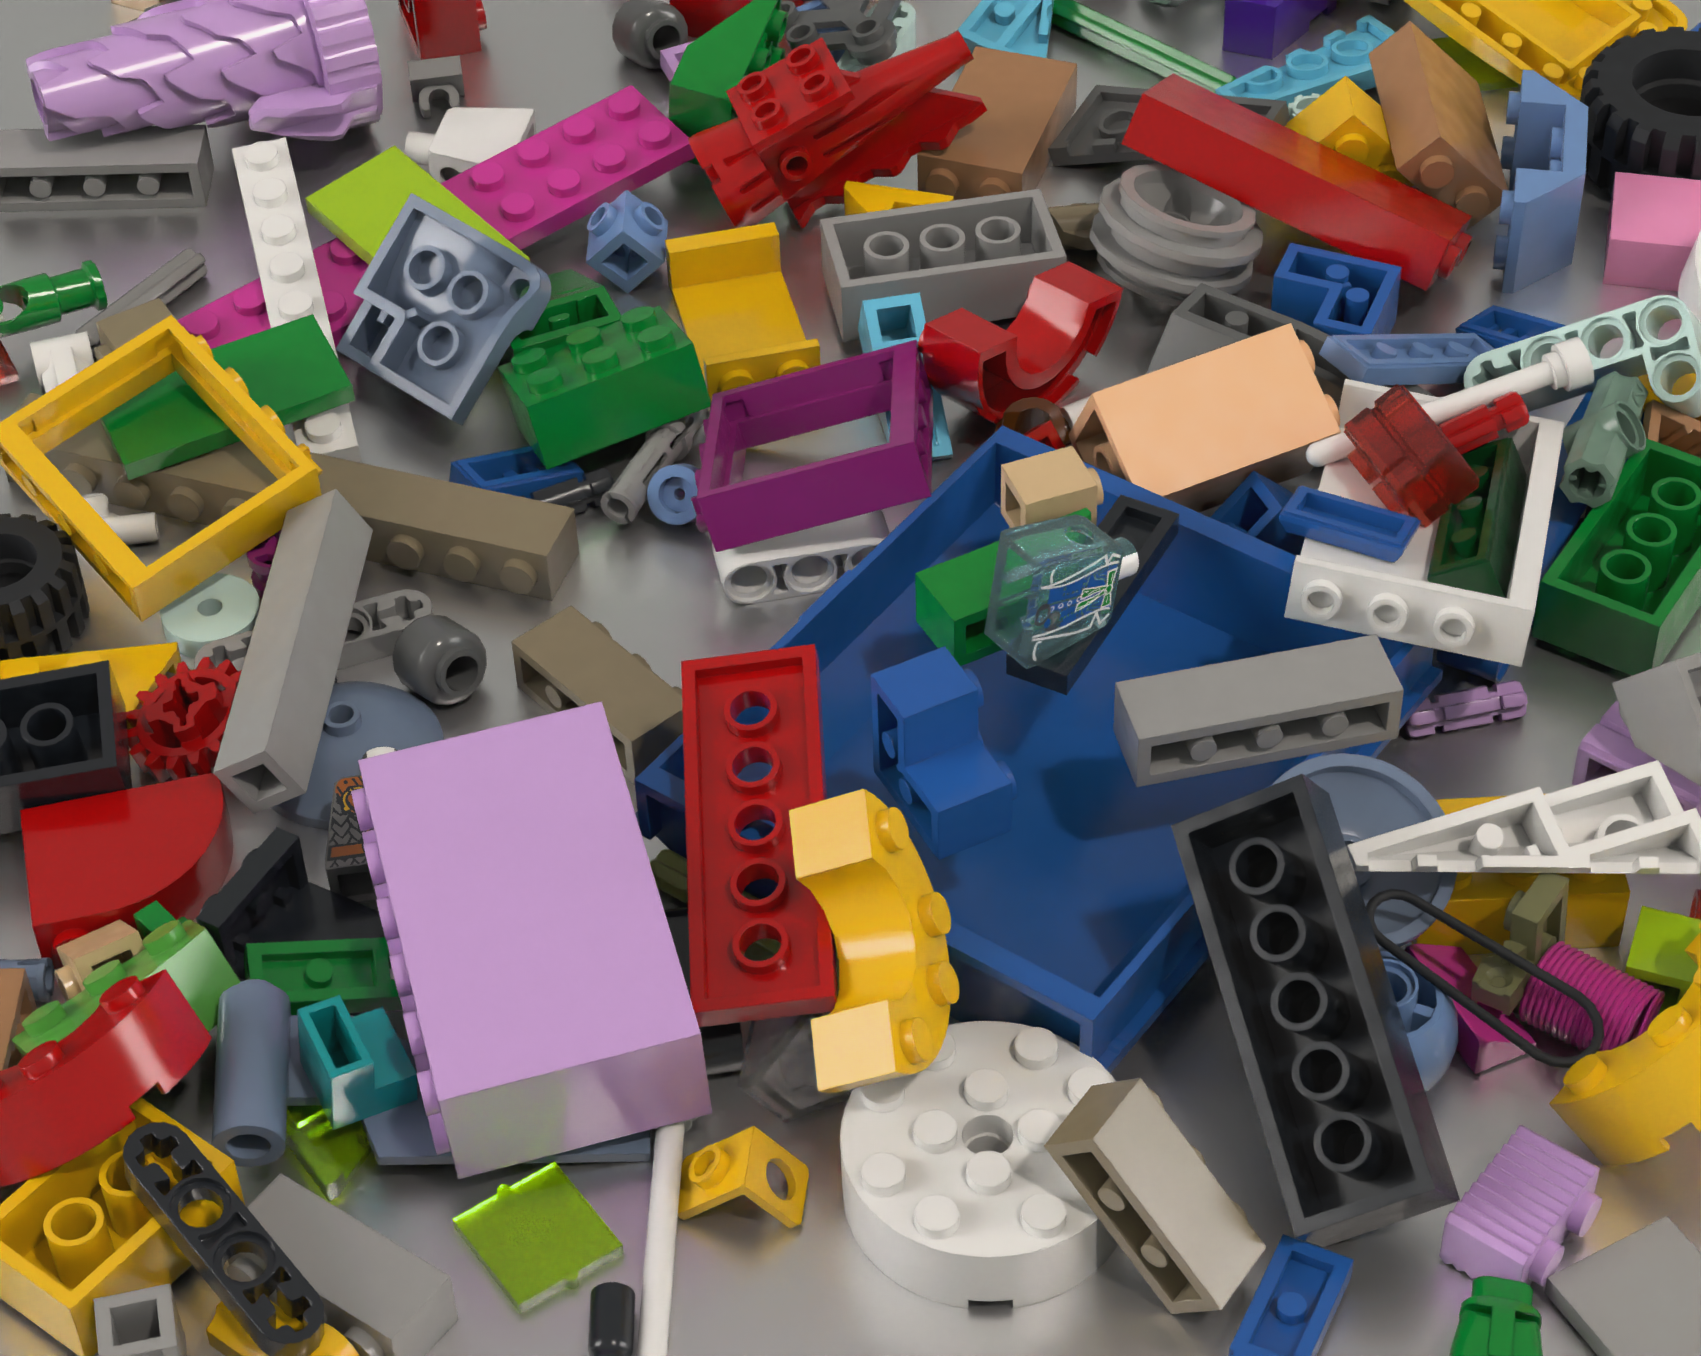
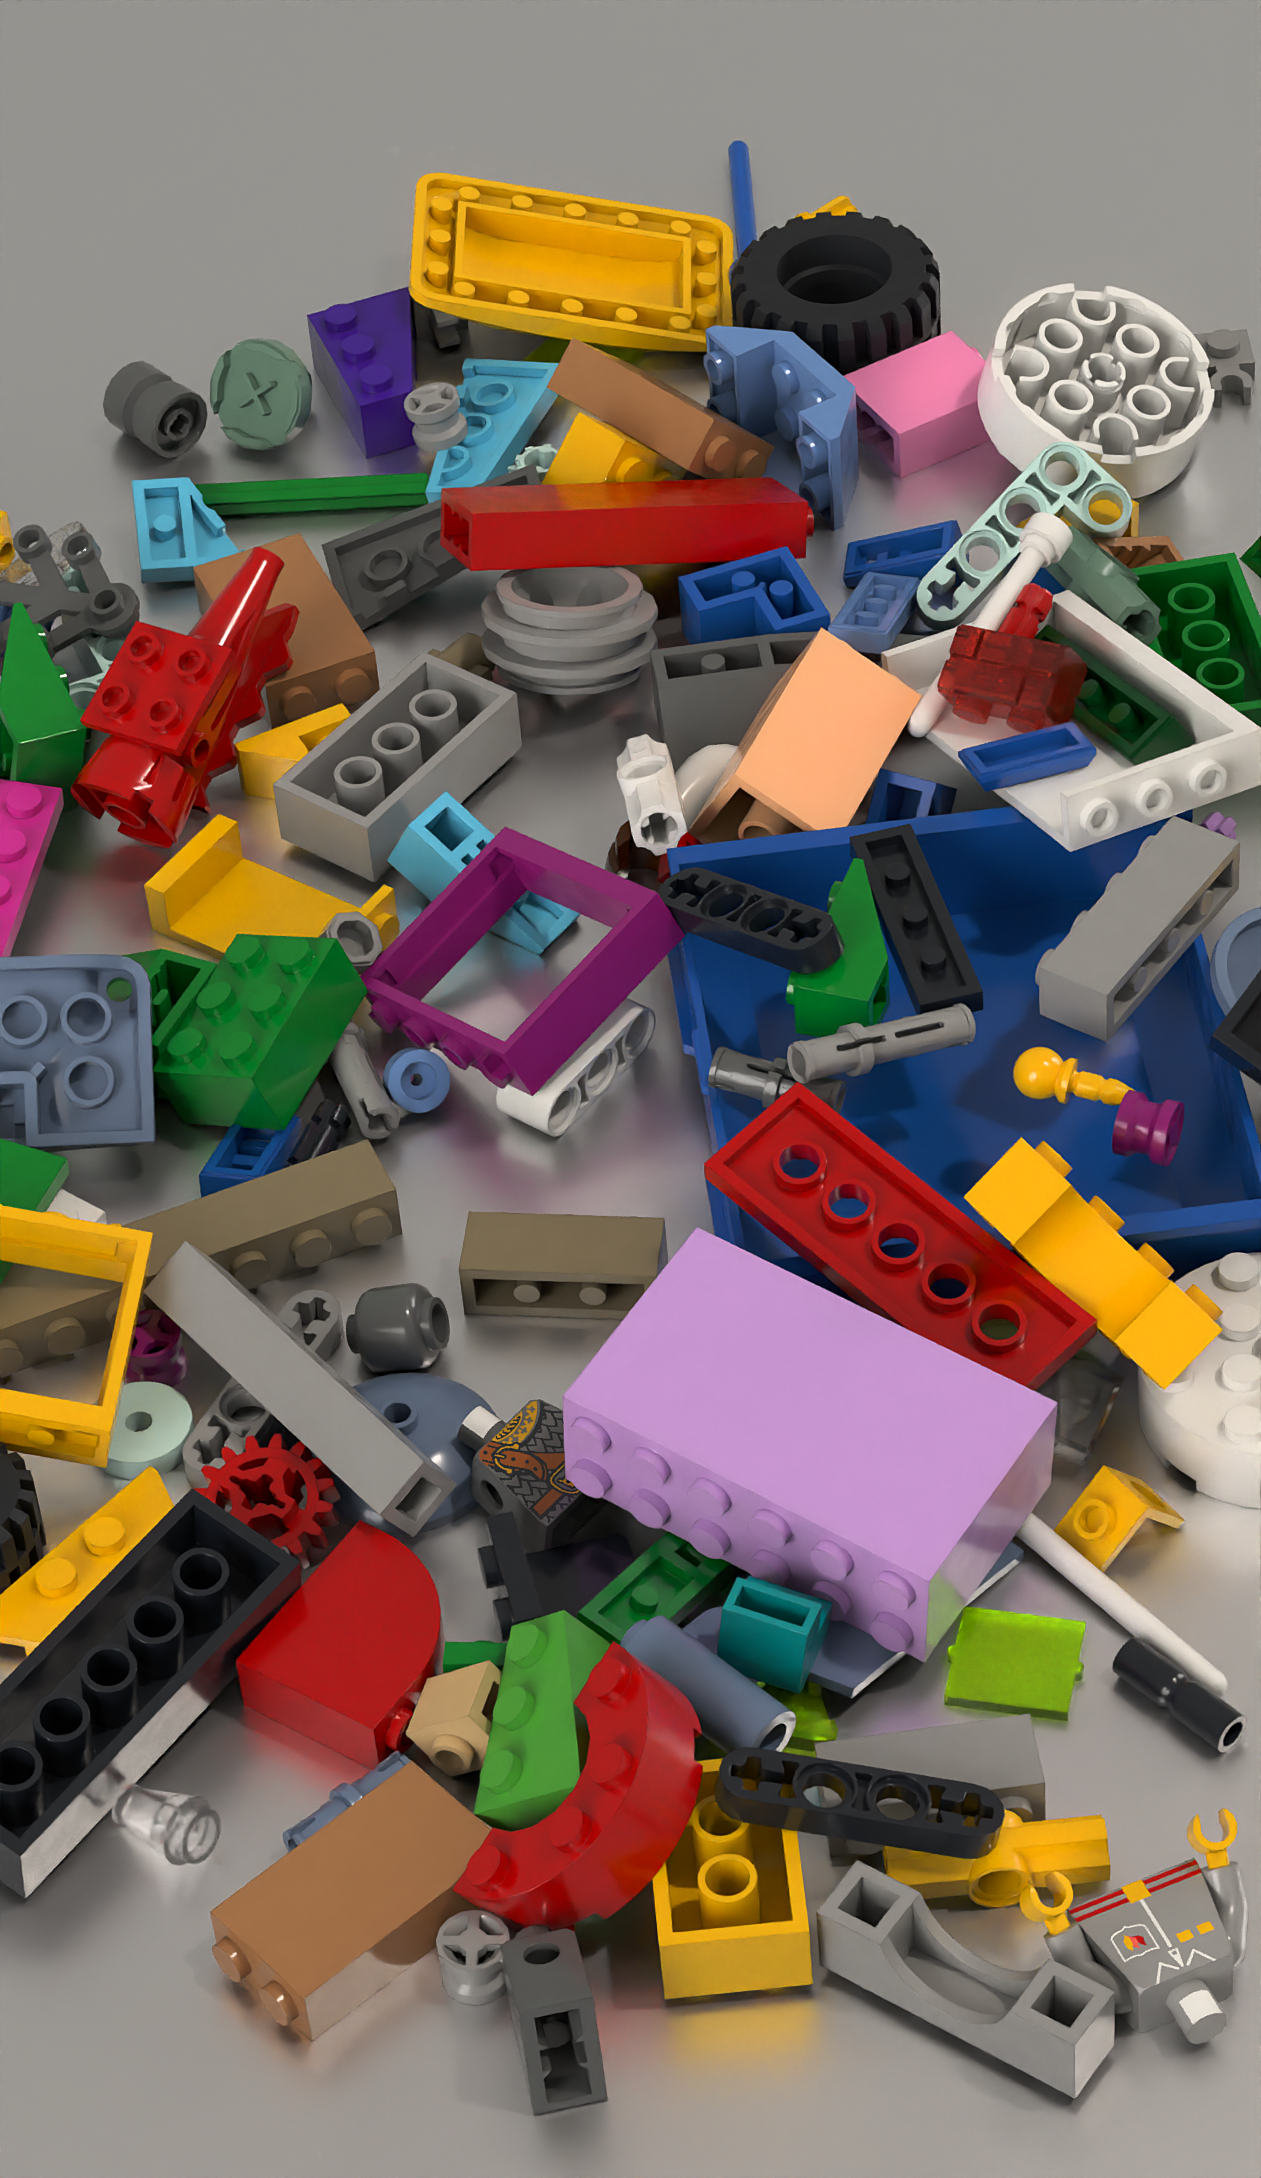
camera: 40 degrees left, 0 degrees up
medium blue brick [586,190,668,293] -> none
blue brick [871,646,1018,860] -> none
red brick [918,261,1124,425] -> none
clear light blue torso [984,514,1139,670] -> none
tan brick [1001,446,1104,535] -> none
none -> light grey tile [318,912,383,975]
none -> light grey wheel [404,382,468,452]
none -> white piece [616,734,688,856]
none -> black beam [658,867,845,974]
none -> dark grey pin [708,1046,847,1114]
none -> light grey pin [787,1003,976,1084]
none -> yellow bar [1013,1047,1135,1106]
none -> magenta wheel [1112,1090,1184,1167]

